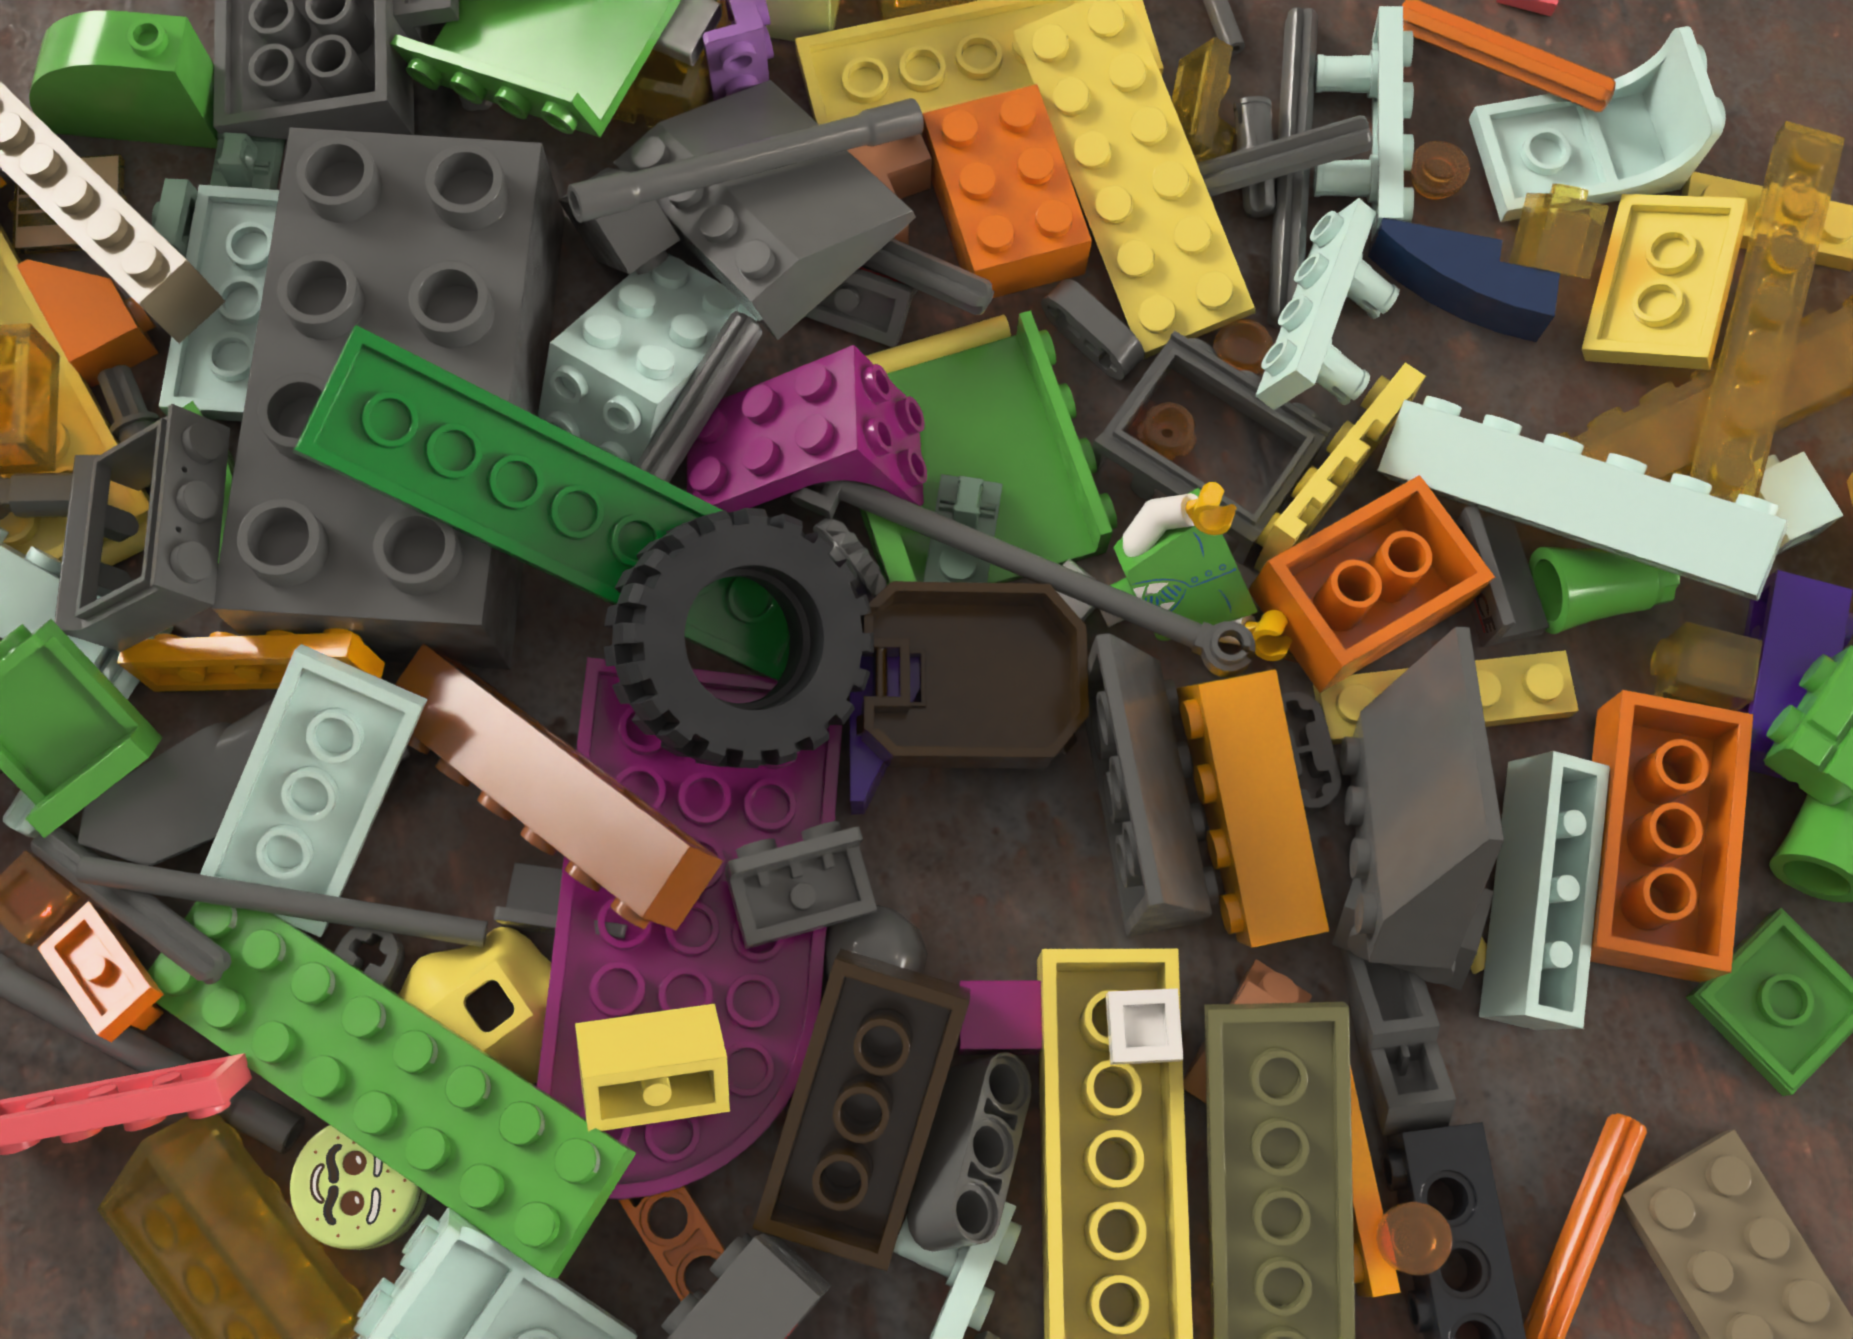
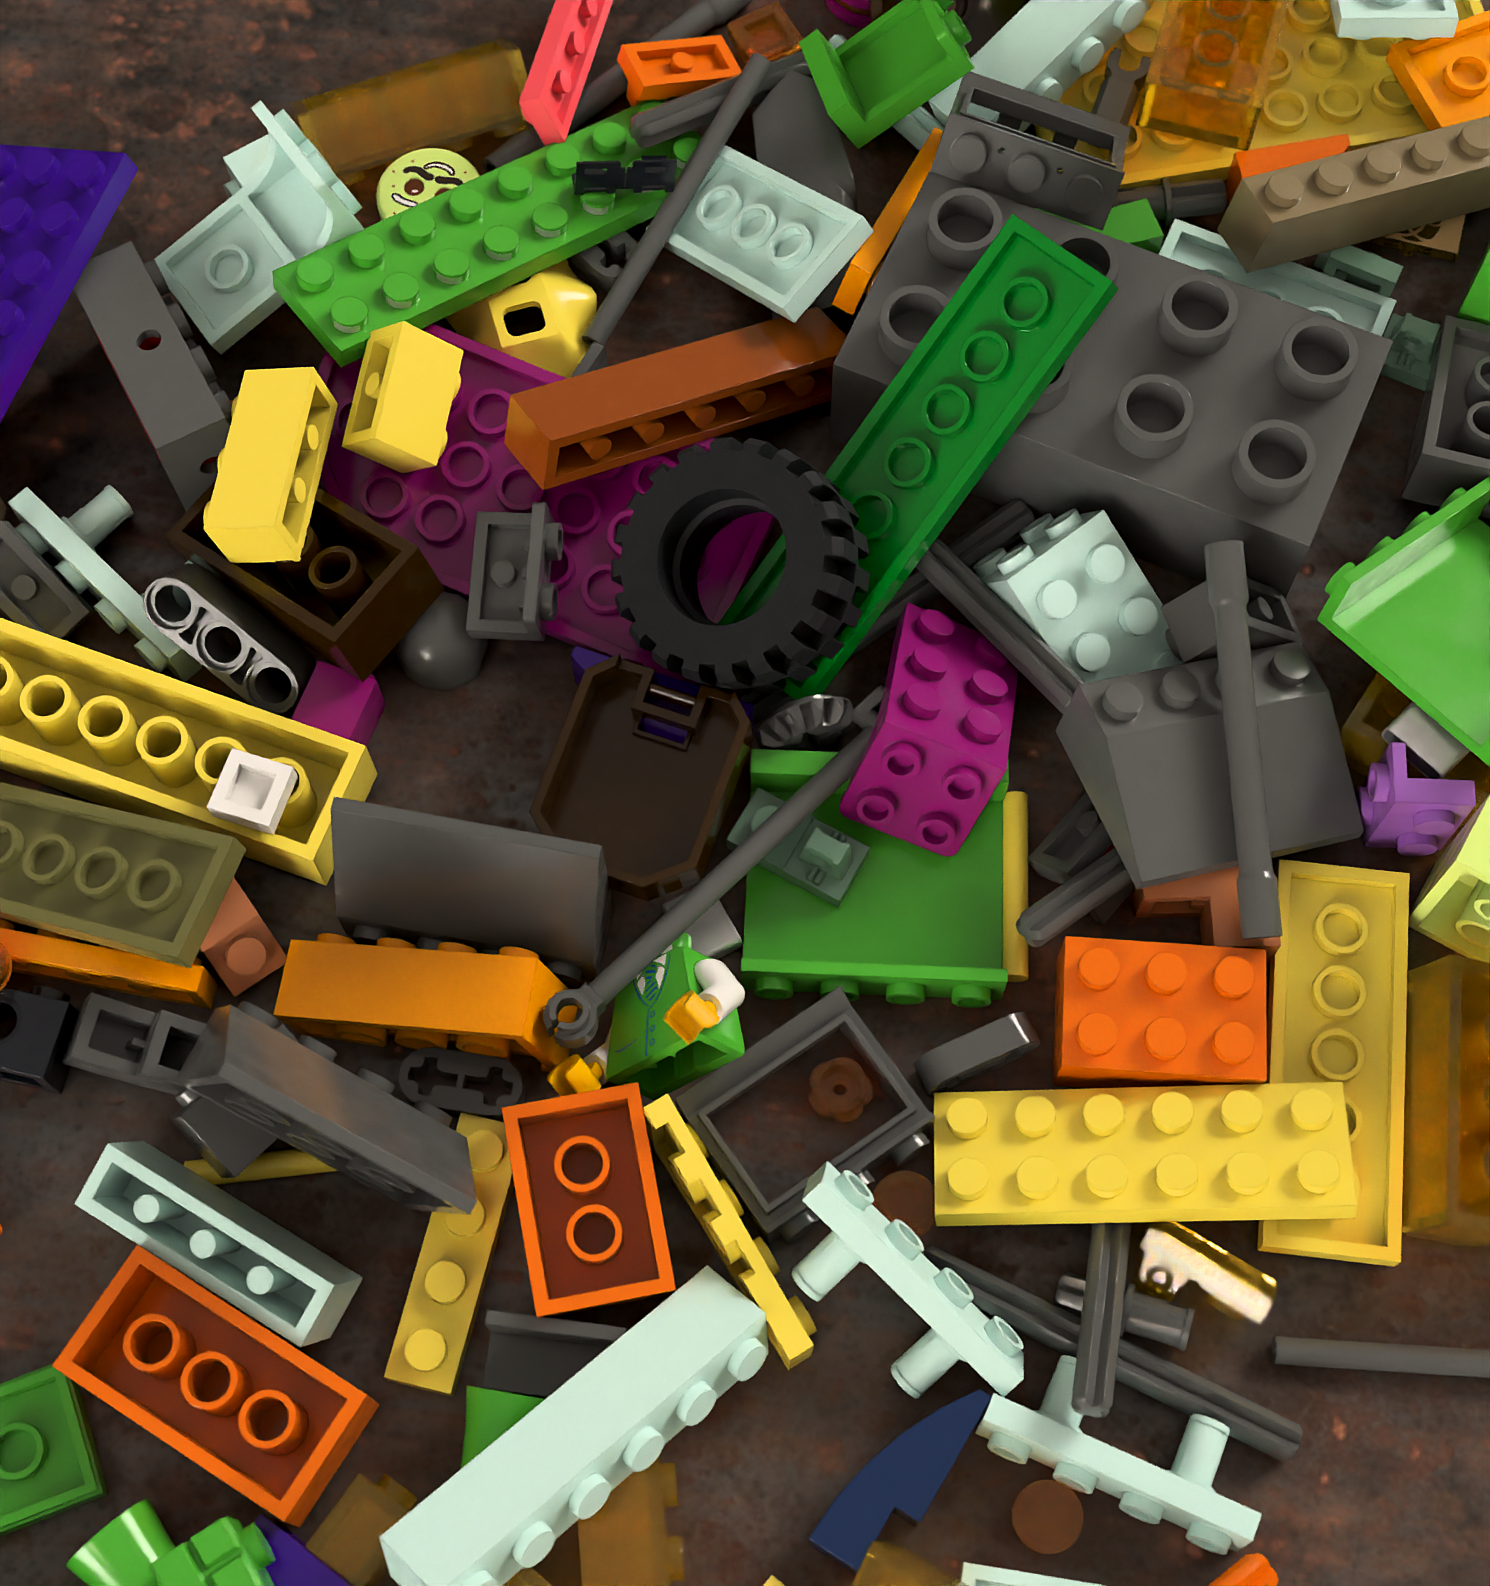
camera: 115 degrees right, 5 degrees down
none -> light yellow brick [203,367,338,563]
none -> black piece [572,155,677,195]

